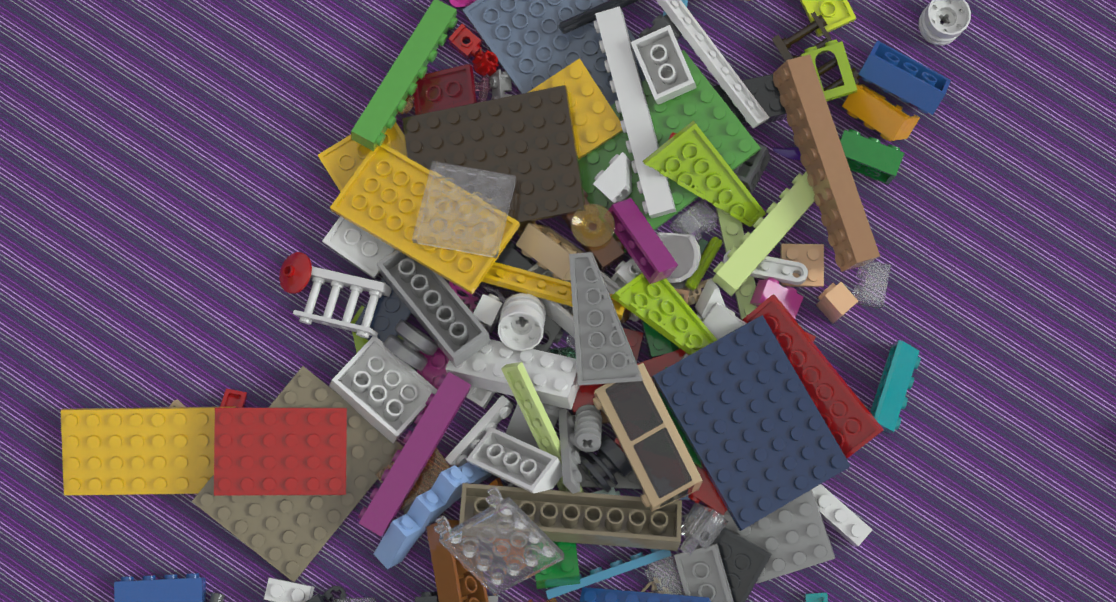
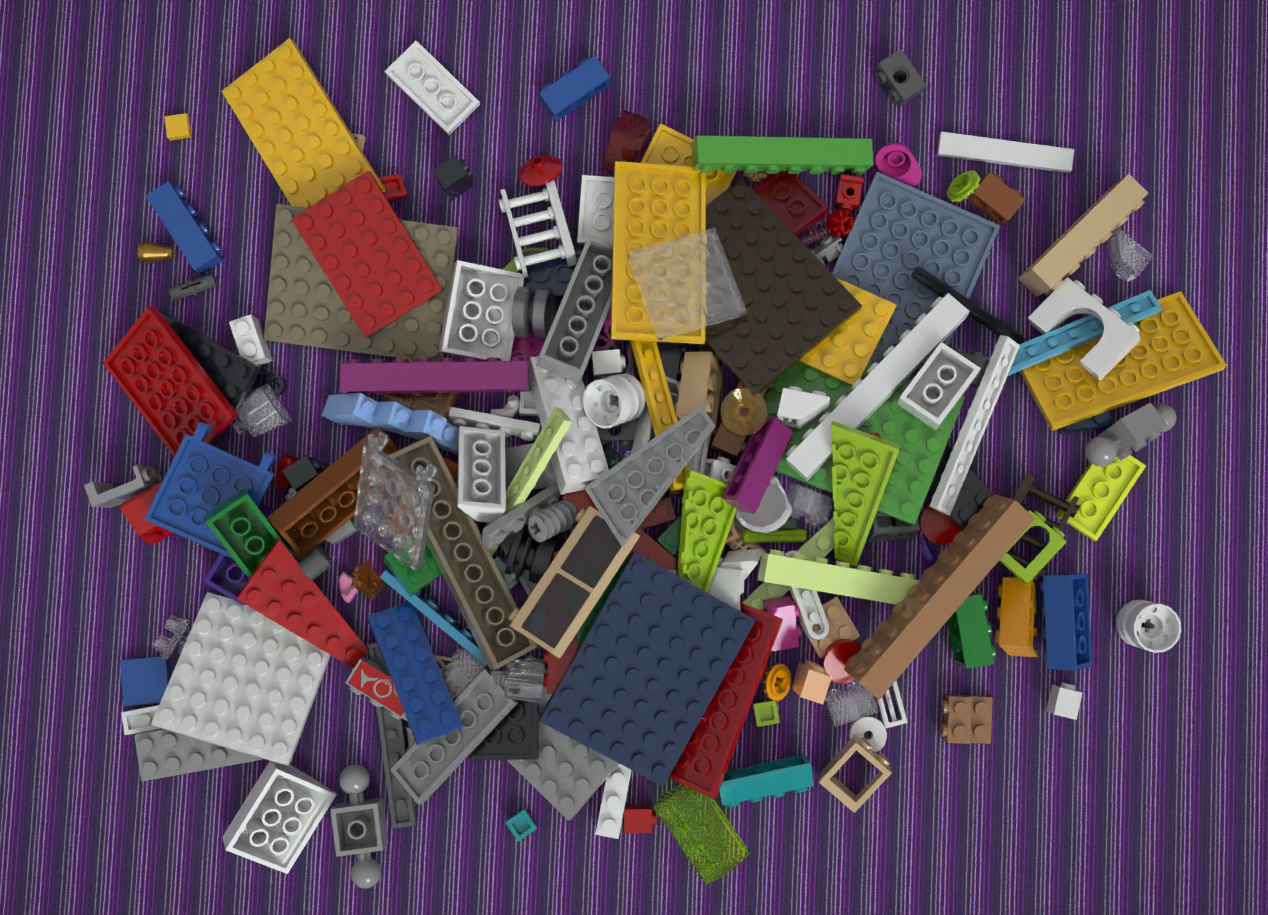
camera: 60 degrees right, 5 degrees up
none -> yellow tile [164,113,192,141]
none -> white plate [385,41,480,135]
none -> black brick [432,155,473,201]
none -> white arm [491,395,520,418]
none -> blue brick [539,56,611,122]
none -> clear red brick [602,110,650,172]
none -> red brick [624,804,657,833]
none -> clear neon green slope [653,784,751,885]
none -> lime plate [753,700,780,727]
none -> light orange gear [762,663,791,701]
none -> tan window [818,735,892,813]
none -> red tile [821,639,862,684]
none -> white piece [849,716,887,753]
none -> white tile [876,681,908,729]
none -> red tile [919,502,961,545]
none -> medium nougat plate [940,694,993,744]
none -> white brick [1046,682,1082,720]

